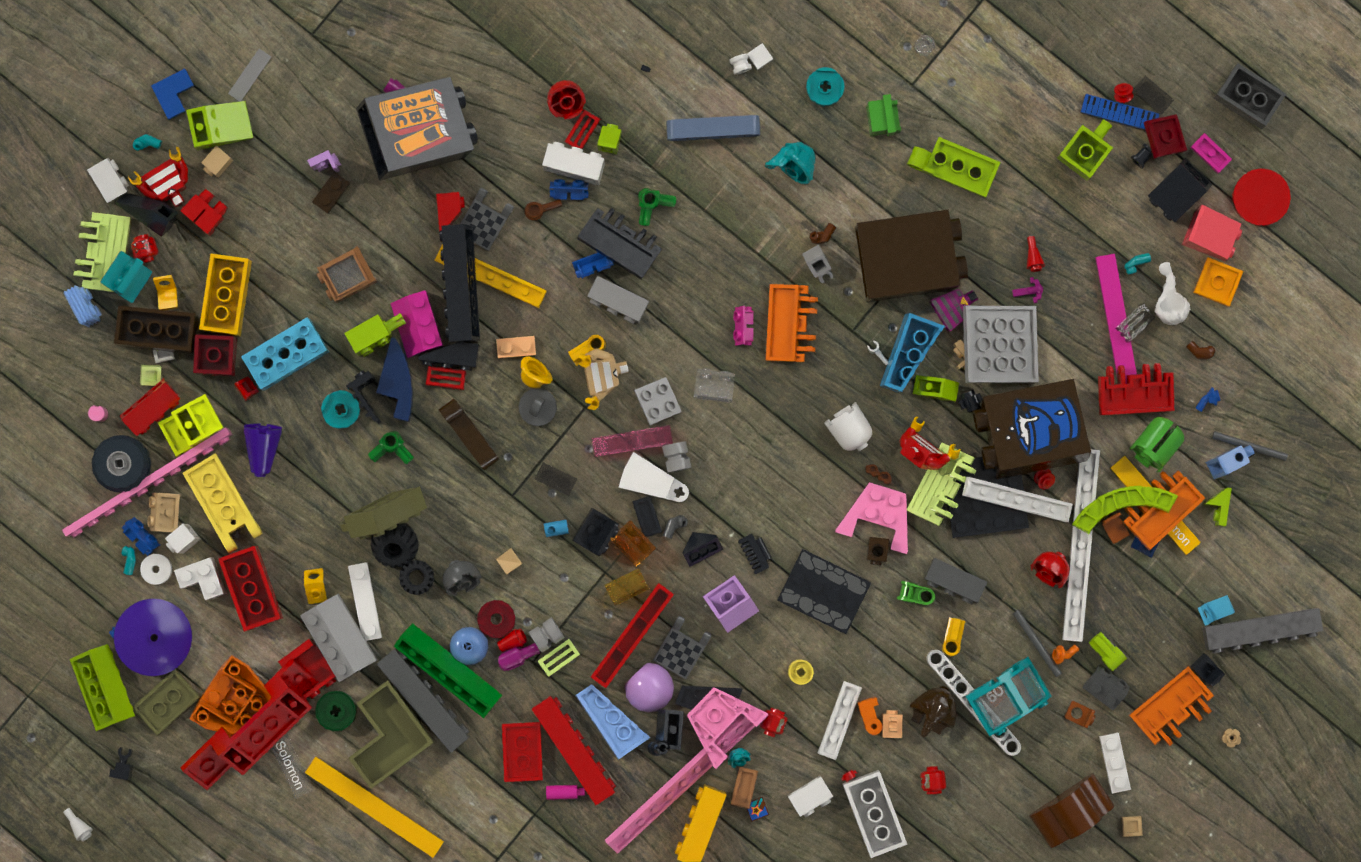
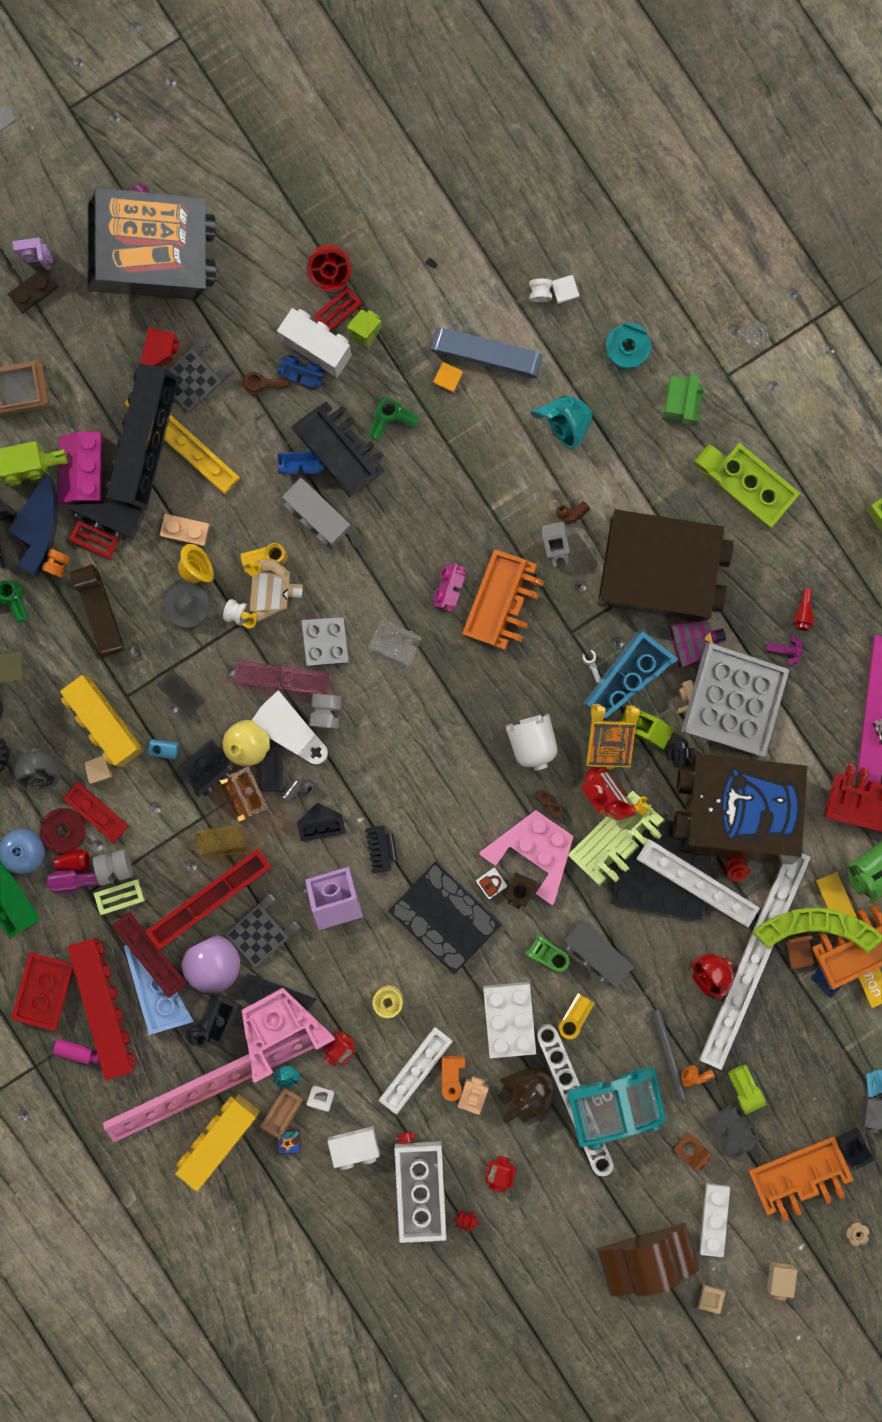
camera: 20 degrees right, 0 degrees up
none -> orange wheel [41,548,70,578]
none -> yellow brick [60,675,144,767]
none -> red tile [62,781,130,844]
none -> dark red tile [112,912,187,998]
none -> white wheel [223,599,250,626]
none -> light yellow cylinder [223,720,270,767]
none -> white slope [307,1086,334,1112]
none -> light orange tile [433,362,463,393]
none -> red wheel [452,1209,480,1234]
none -> tile [476,867,507,899]
none -> white piece [483,982,536,1058]
none -> flag [586,704,640,767]
none -> tan brick [767,1262,797,1300]

